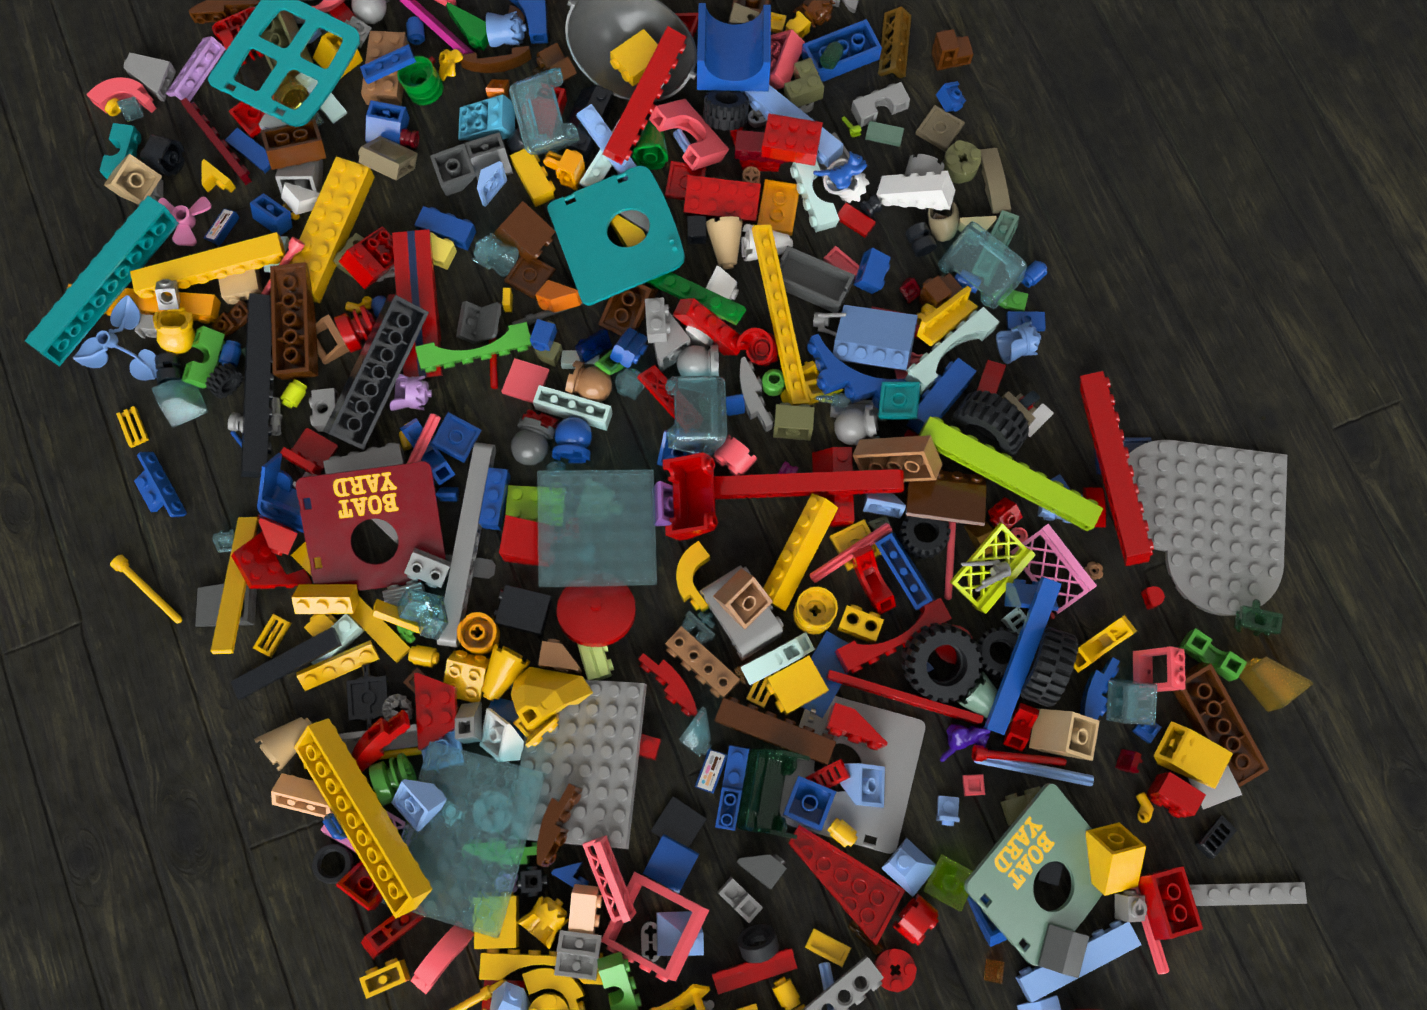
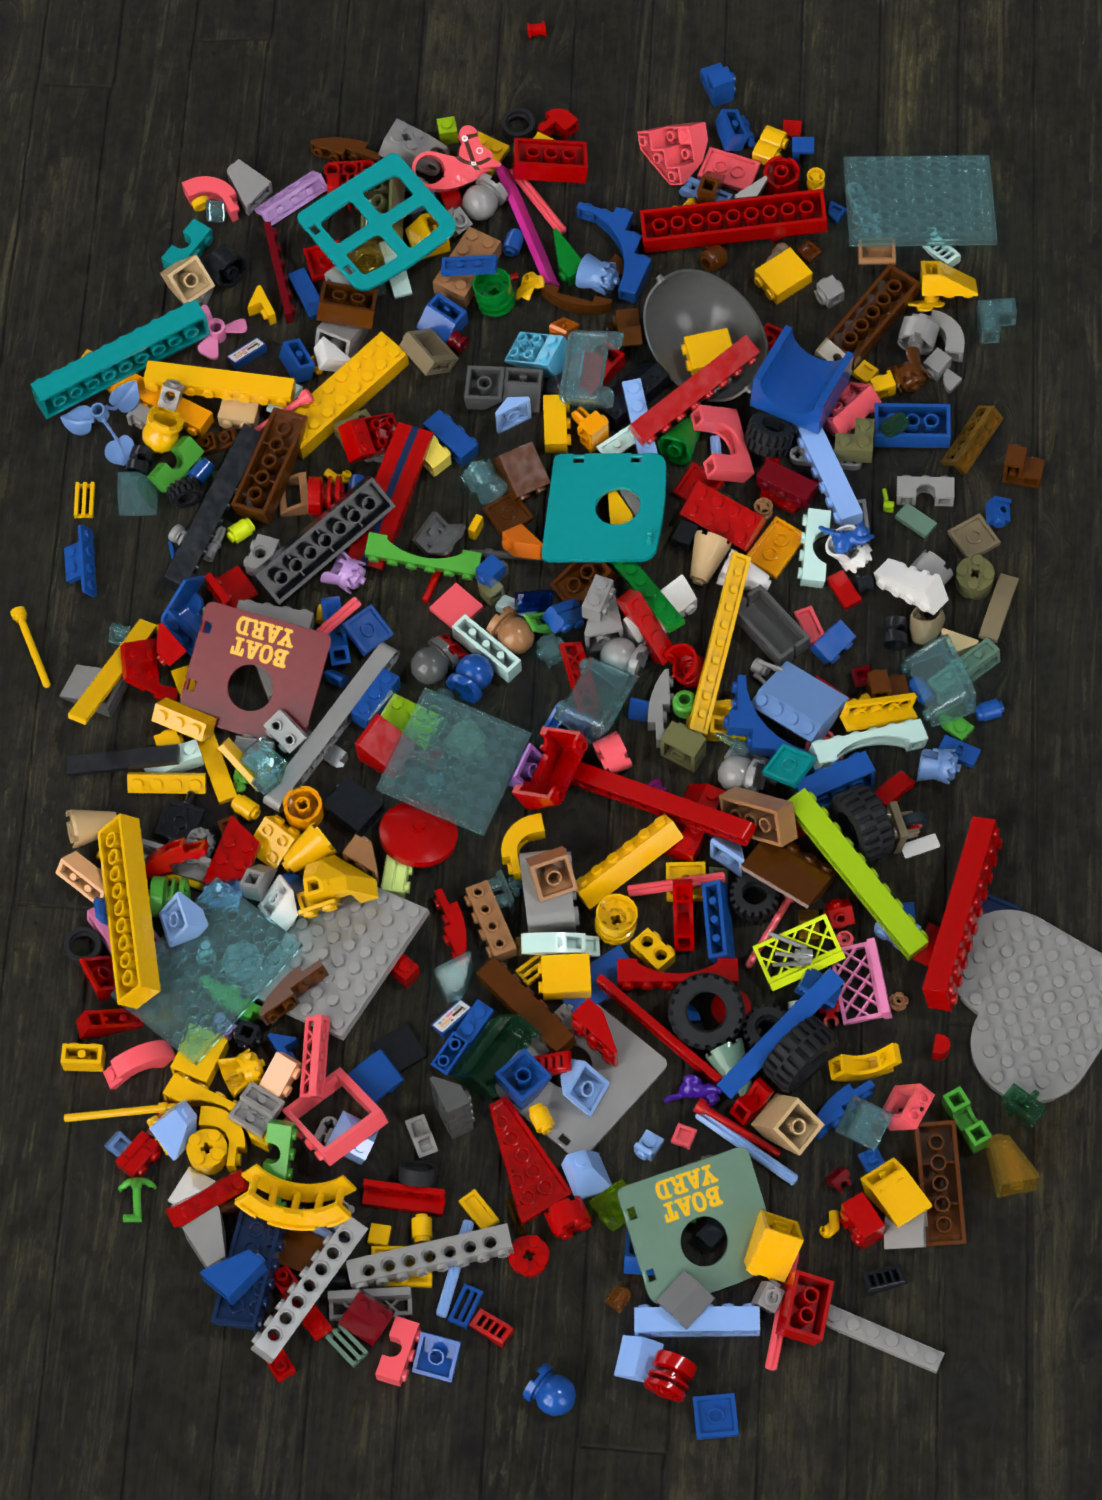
camera: 30 degrees right, 10 degrees down
yellow tile [253,614,292,658] -> none
red brick [761,113,823,166] -> none

